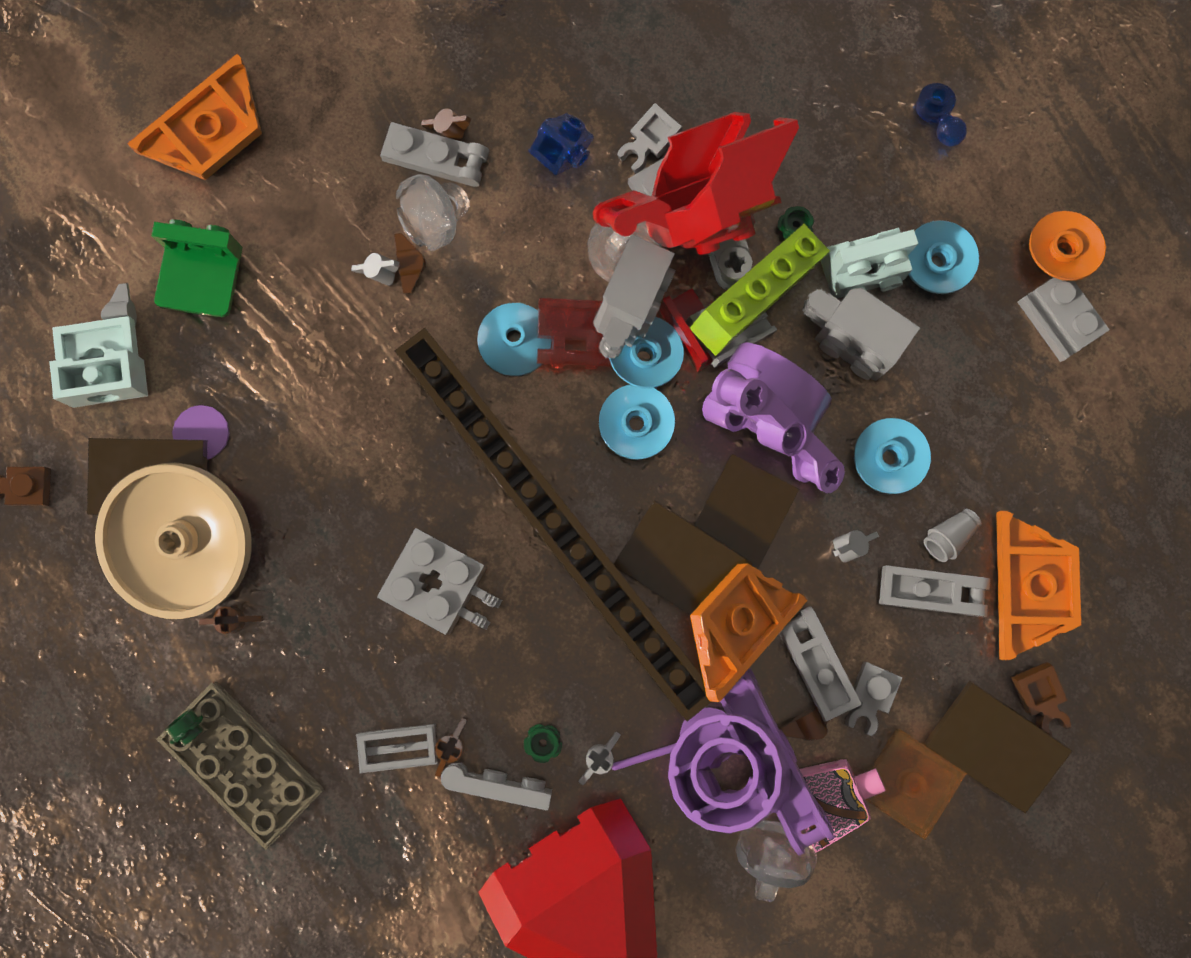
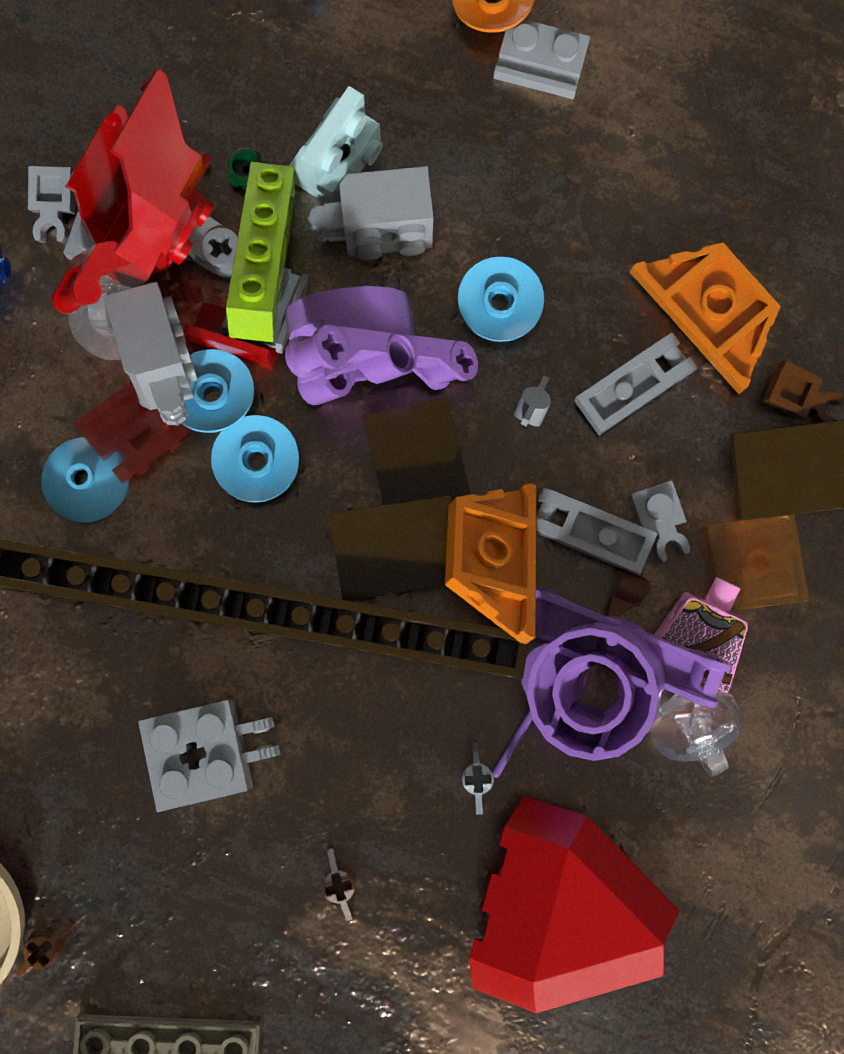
camera: 40 degrees left, 0 degrees up
light grey tile [356,724,440,773] -> none
light grey plate [441,762,552,811] -> none
dark green plate [524,724,562,763] -> none
medium azure dish [908,220,979,294] -> none
light grey cone [924,509,982,562] -> none

